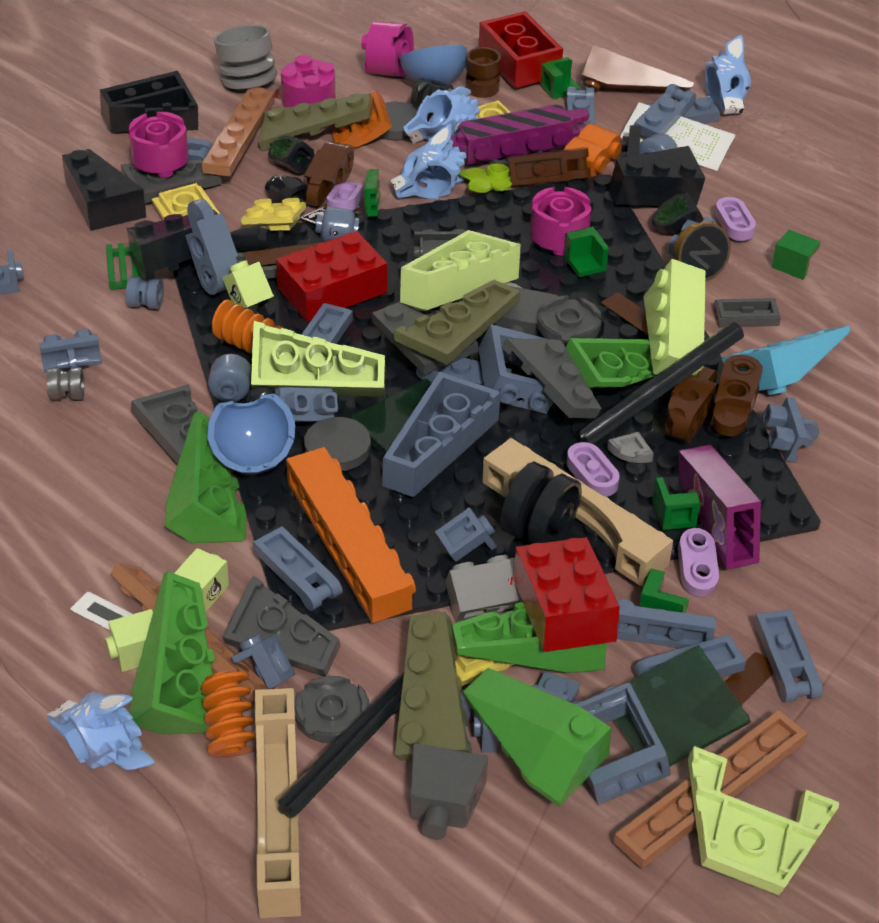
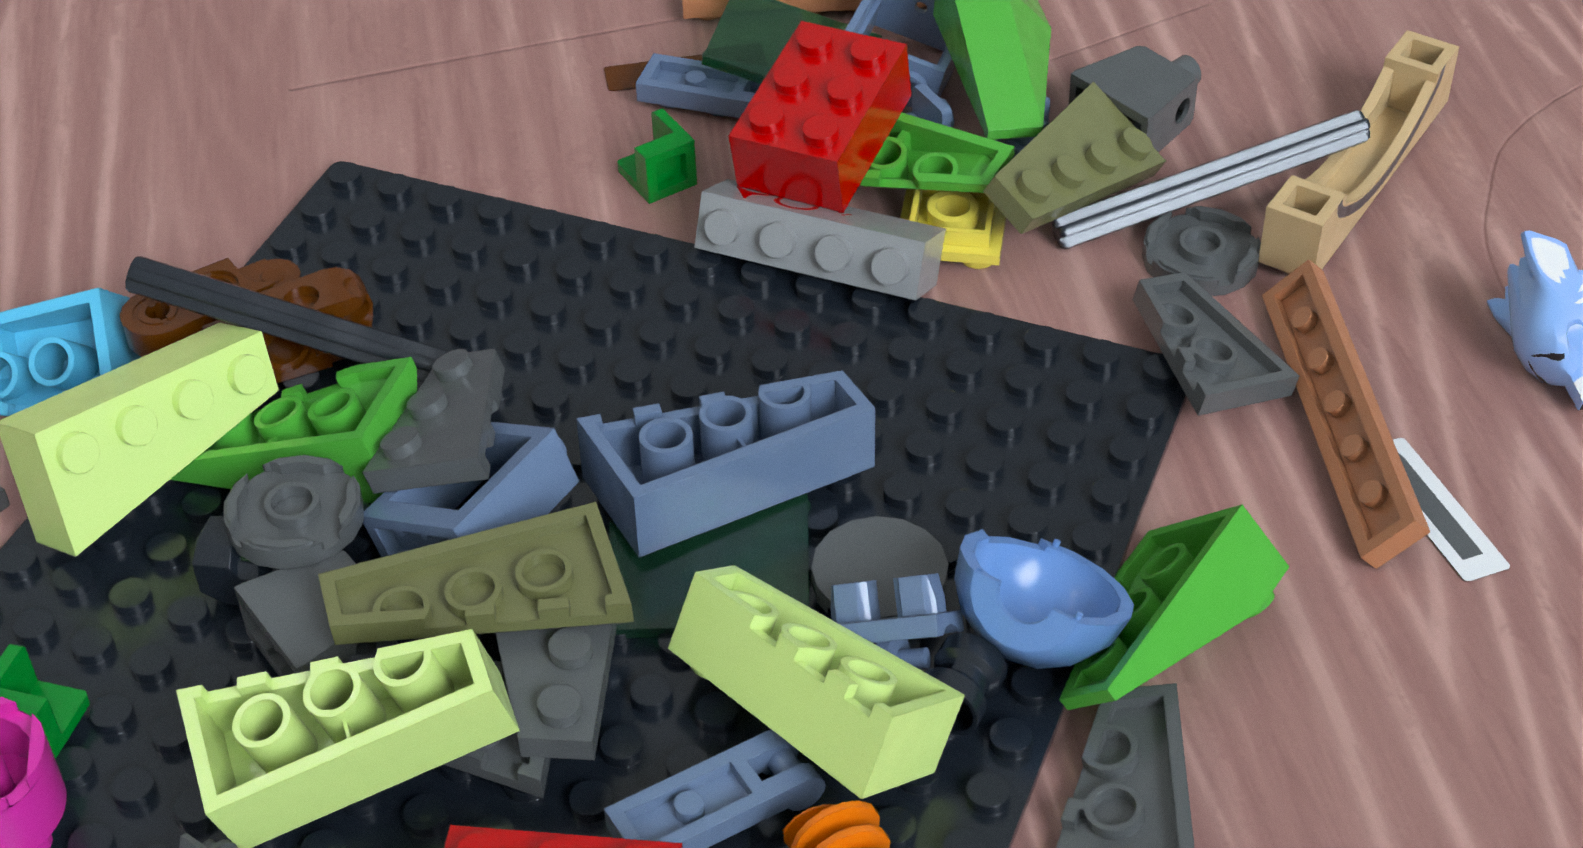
camera: 140 degrees left, 0 degrees up
yellowish green brick [105,609,153,672] -> none
bright green wedge [129,571,215,735] -> none
yellowish green brick [174,548,229,612] -> none
orange piece [201,671,256,757] -> none
sand blue head [208,354,252,402] -> none
sand blue bracket [231,634,295,689] -> none
sand blue plate [253,526,343,611] -> none
orange brick [286,447,416,624] -> none
sand blue bracket [435,507,497,562] -> none
tan arch [483,438,673,587] -> none
black wheel [500,461,582,544] -> none
lavender plate [567,442,620,497] -> none
reddish brown sticker [601,293,648,335] -> none
light grey tile [608,432,653,463] -> none
sand blue plate [617,599,716,648] -> none
green panel [652,477,700,530] -> none
lavender plate [677,528,719,597] -> none
magenta slope [679,445,761,569] -> none
sand blue plate [754,610,823,703] -> none
sand blue hips [761,397,819,462] -> none

